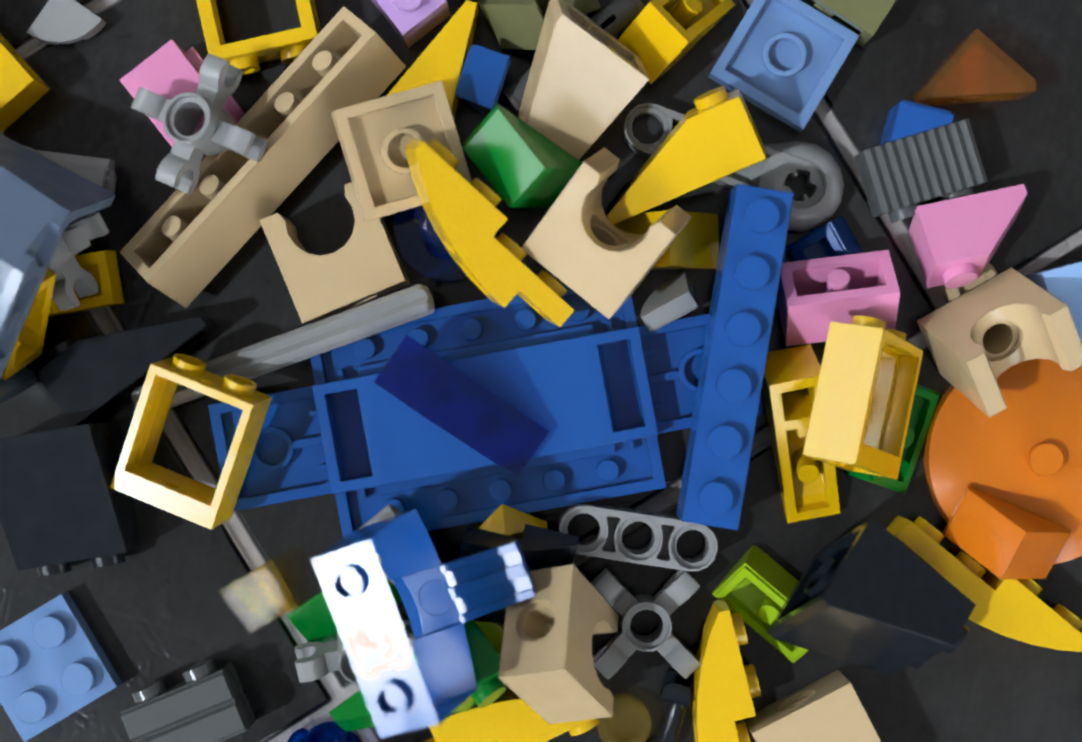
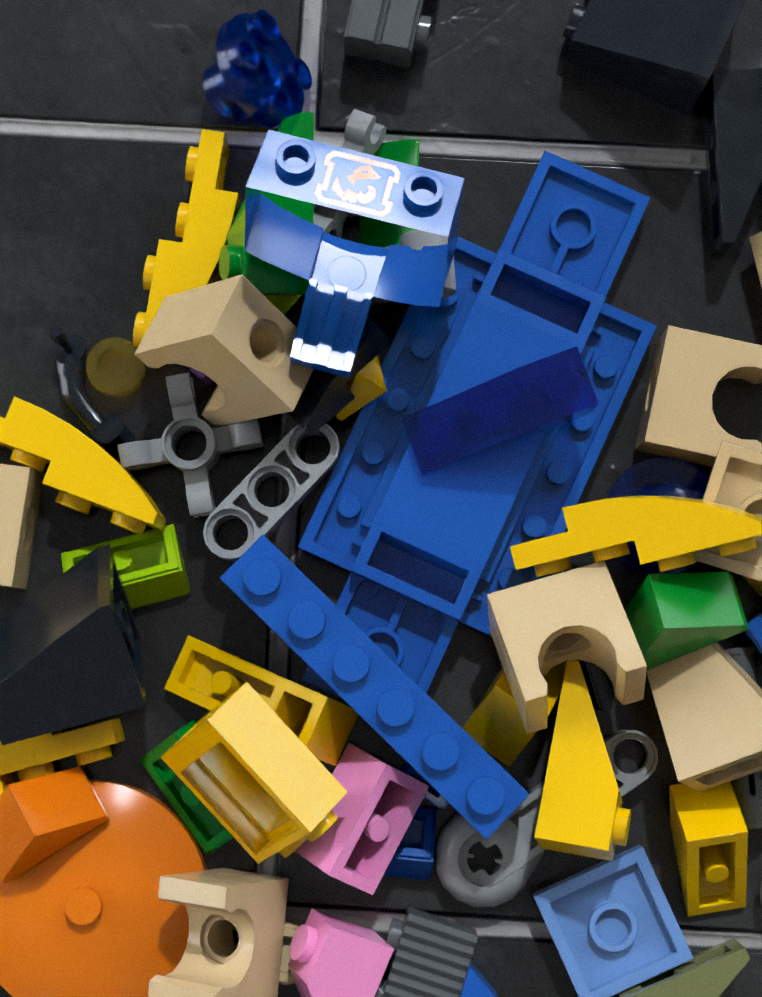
camera: 125 degrees right, 5 degrees down
yellow window [110,354,272,530] -> none
light grey axle [131,284,435,409] -> none
clear yellow slope [219,559,298,633] -> none
light grey tile [641,269,698,332] -> none

